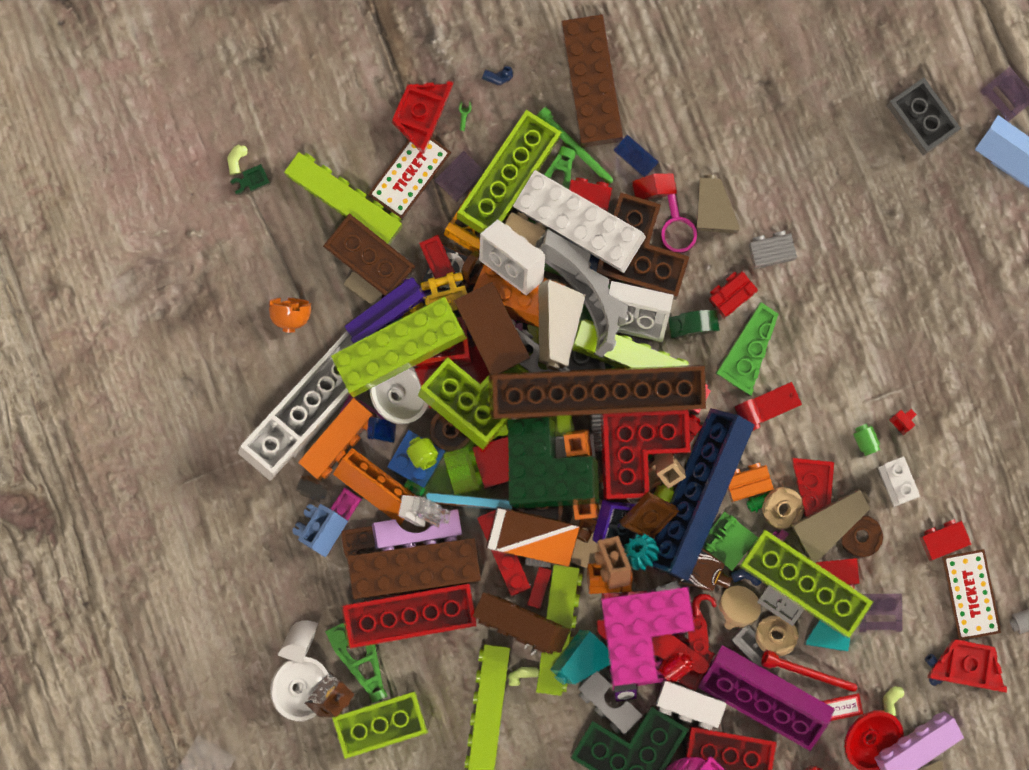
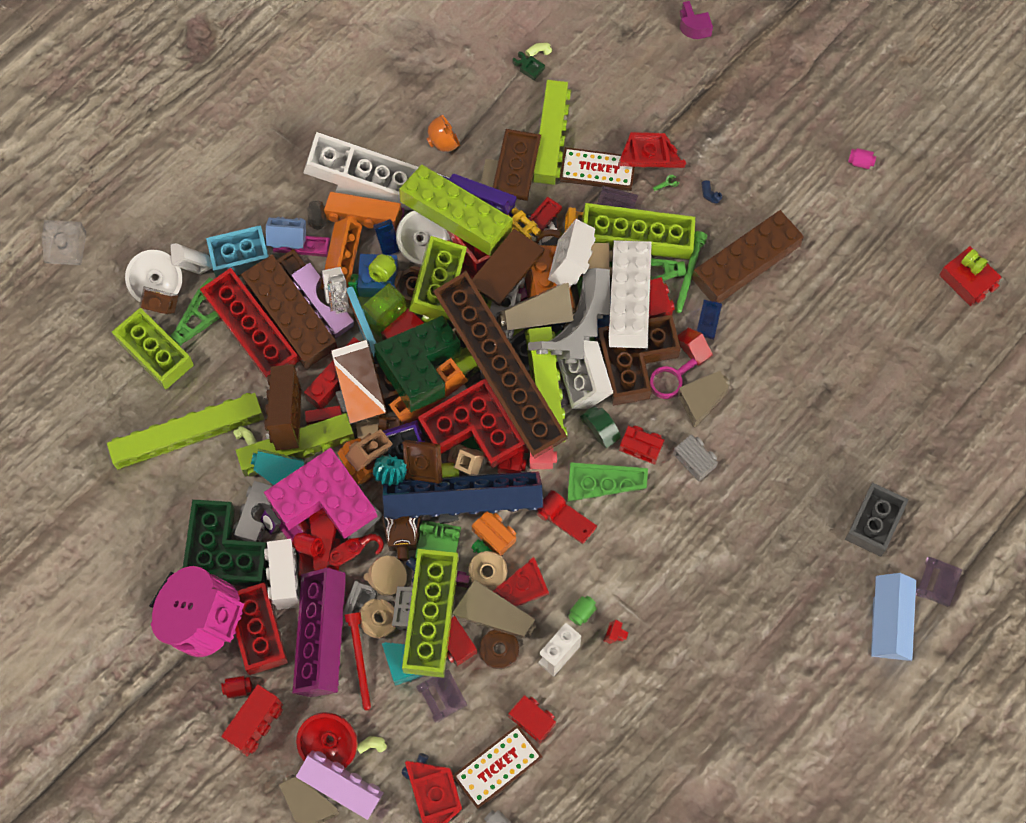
camera: 65 degrees right, 15 degrees down
tile [822,693,864,721] -> none
none -> medium azure brick [206,225,269,277]

